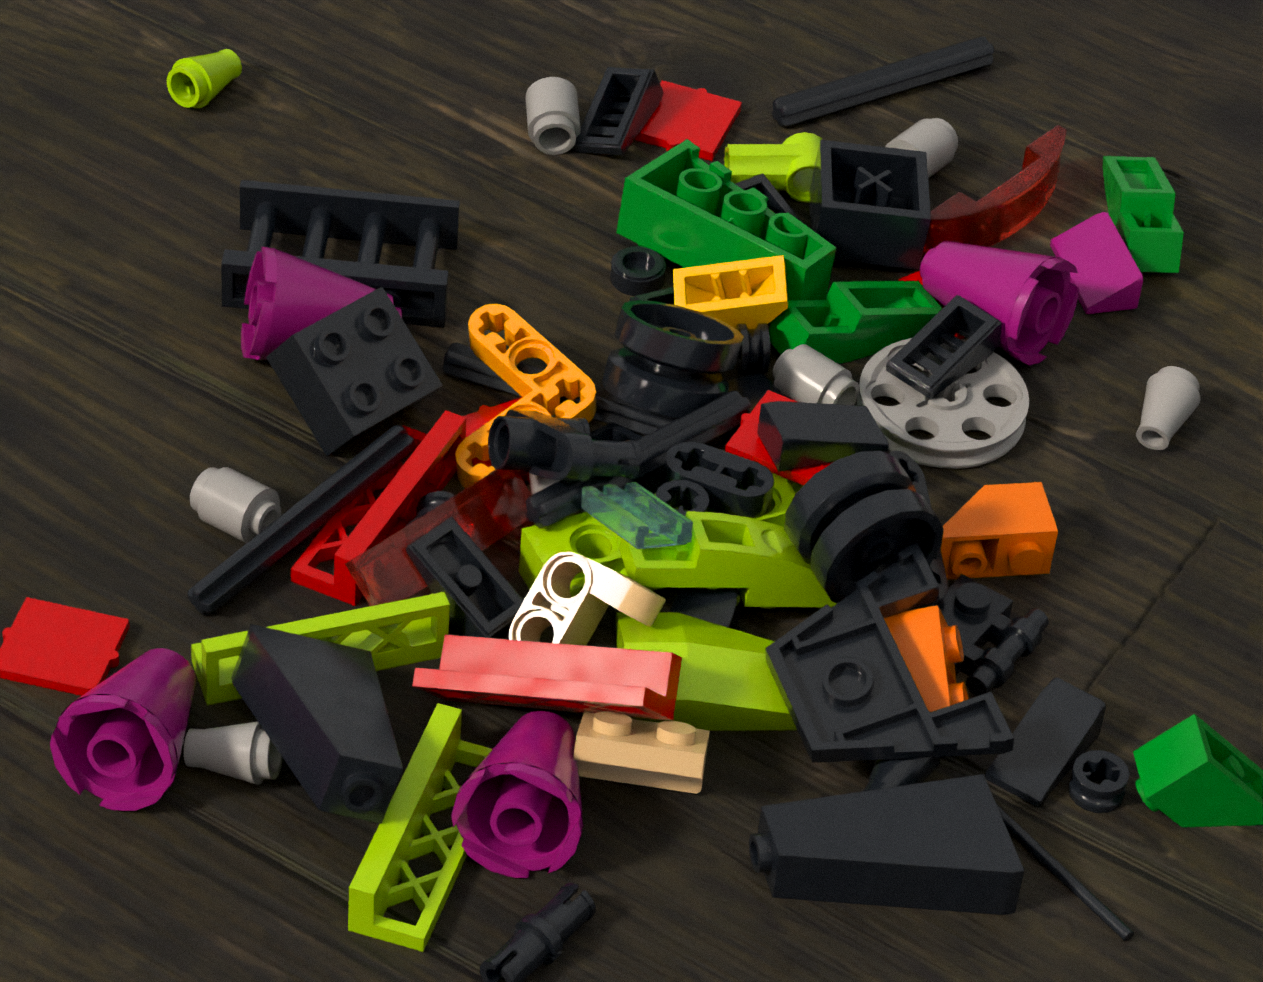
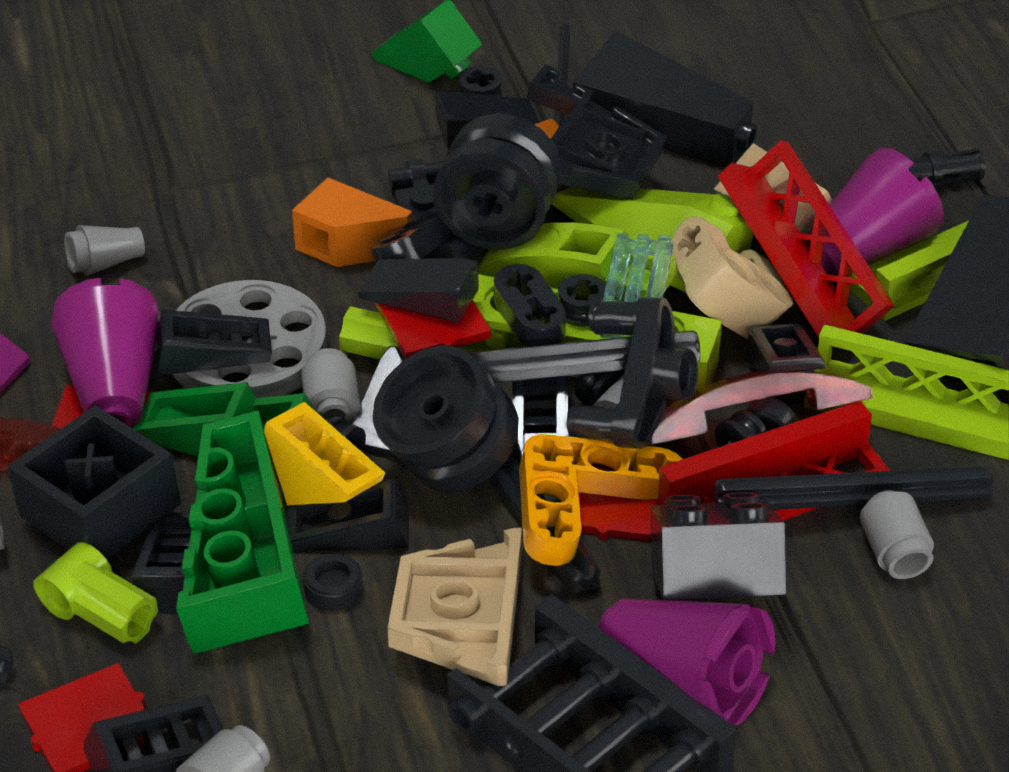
camera: 135 degrees left, 0 degrees up
none -> tan wing [388,528,523,686]

